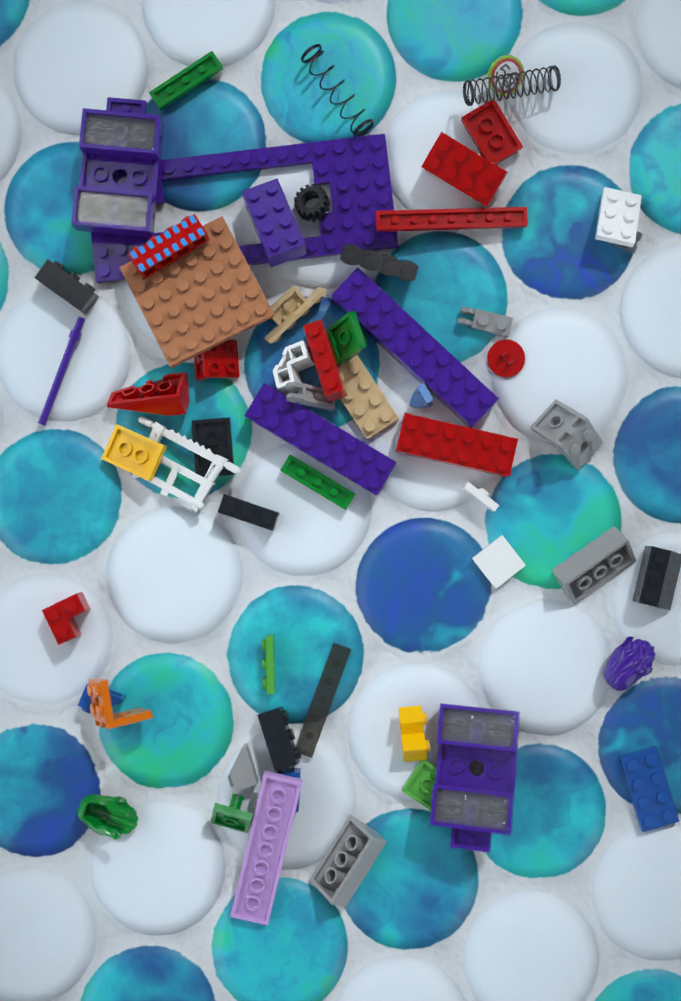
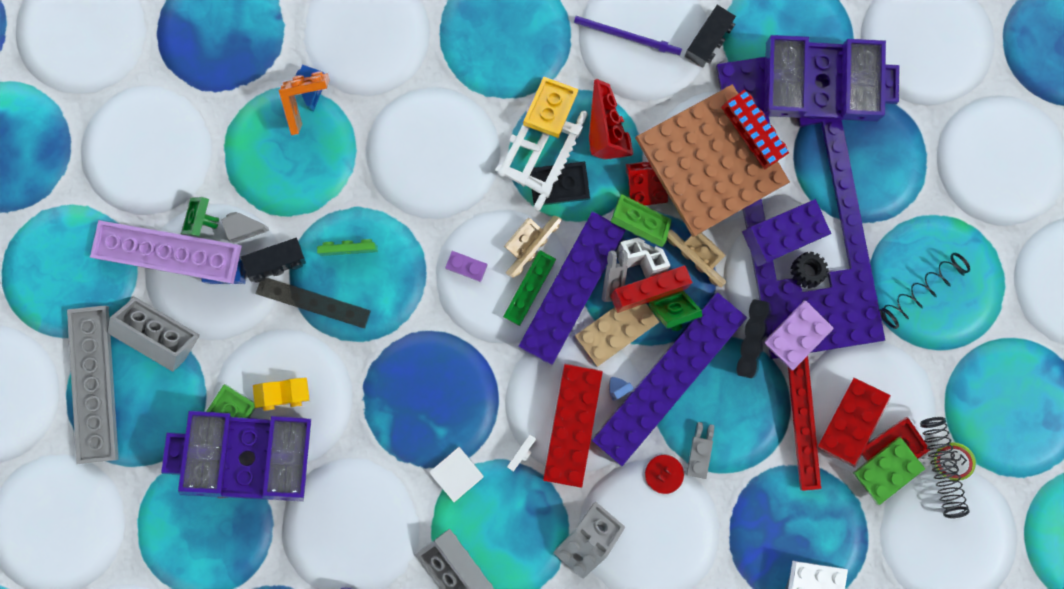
camera: 85 degrees right, 5 degrees down
red brick [42,592,90,645] -> none
green hair [77,794,139,840] -> none
green plate [149,51,223,111] -> none
black brick [218,494,280,531] -> none
none -> light grey plate [67,306,119,464]
none -> medium lavender plate [445,251,488,282]
none -> tan bracket [504,216,562,278]
none -> bright green plate [611,194,672,247]
none -> lavender plate [763,301,834,370]
none -> bright green plate [853,437,925,505]

